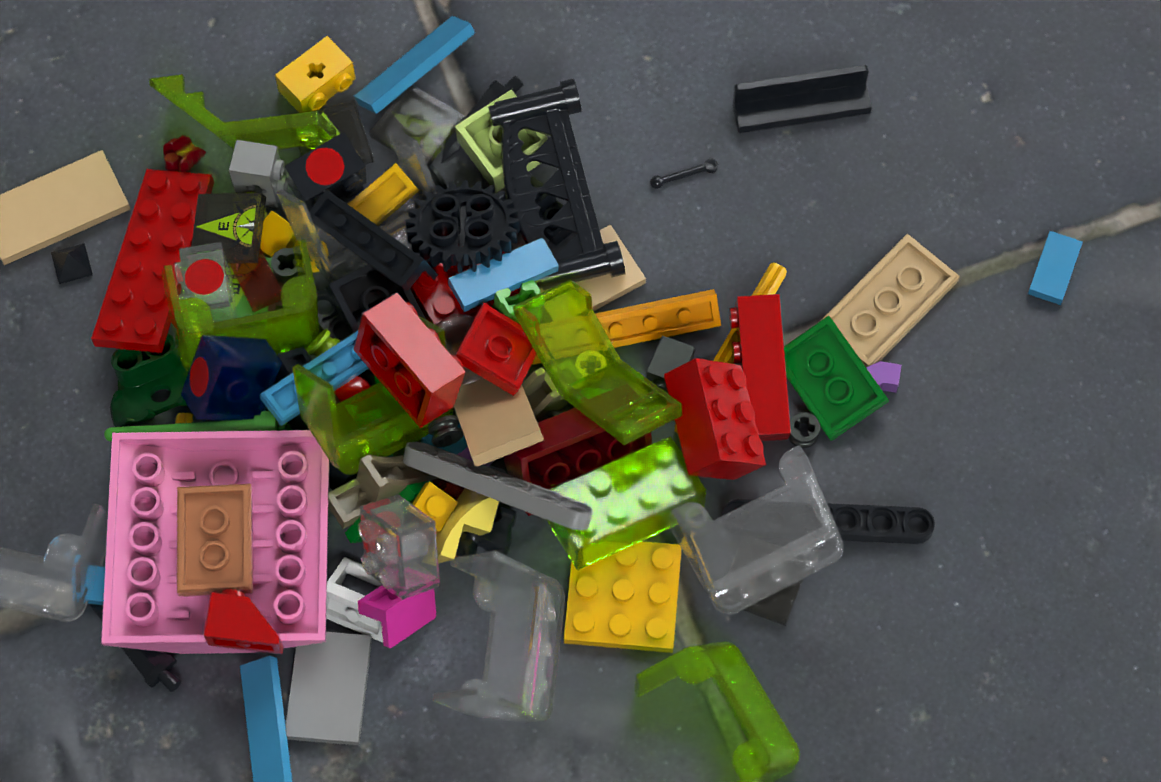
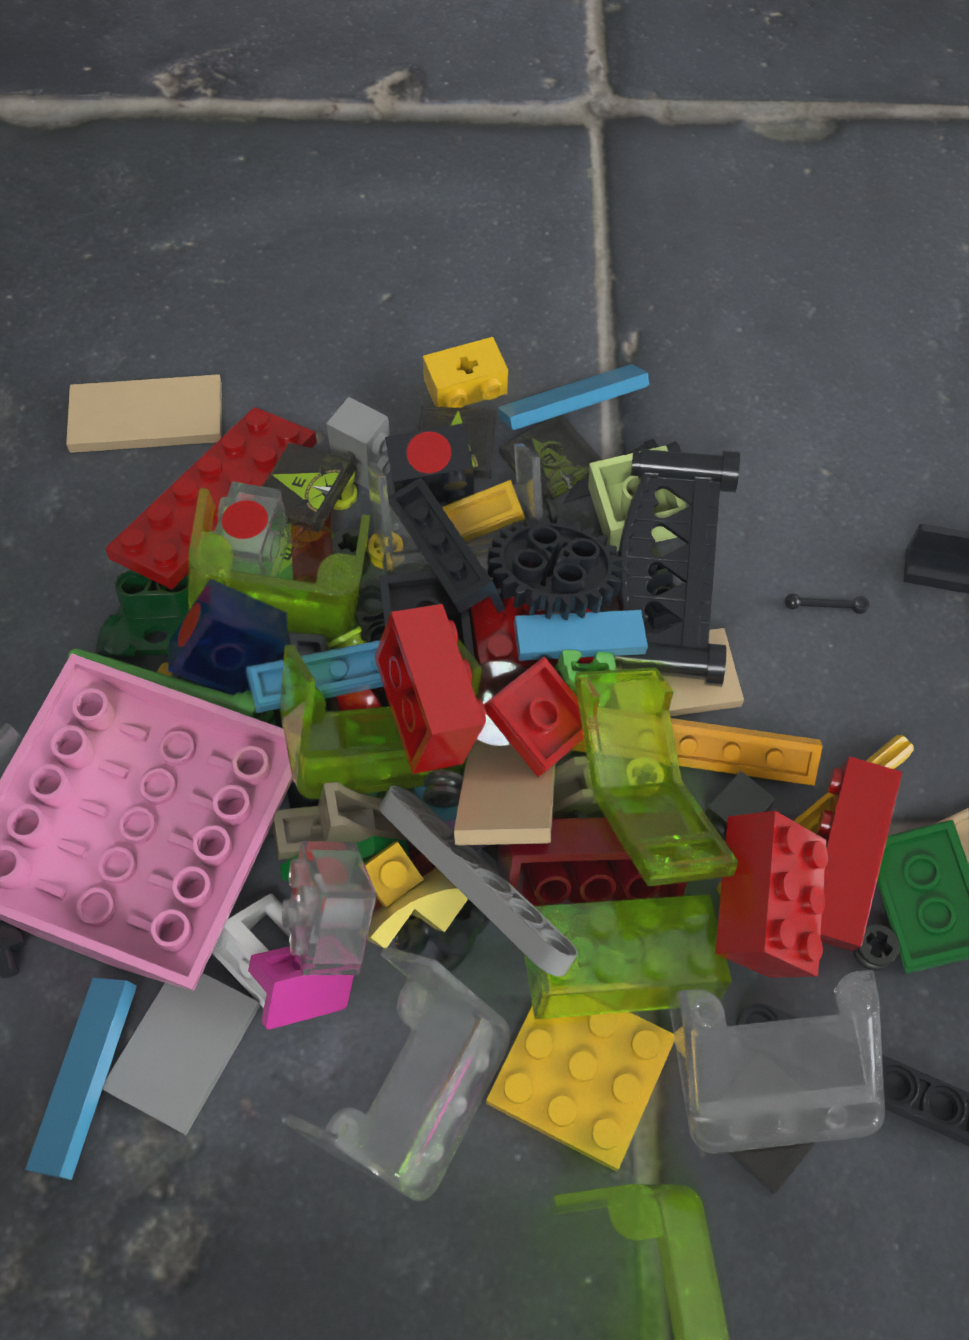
camera: 20 degrees right, 5 degrees down
black slope [51,243,93,284] -> none
clear neon green windscreen [149,74,337,150] -> none
dark red arm [163,135,206,172] -> none
nougat tile [177,484,253,597] -> none
red slope [204,589,284,654] -> none
yellow slope [252,210,300,258] -> none

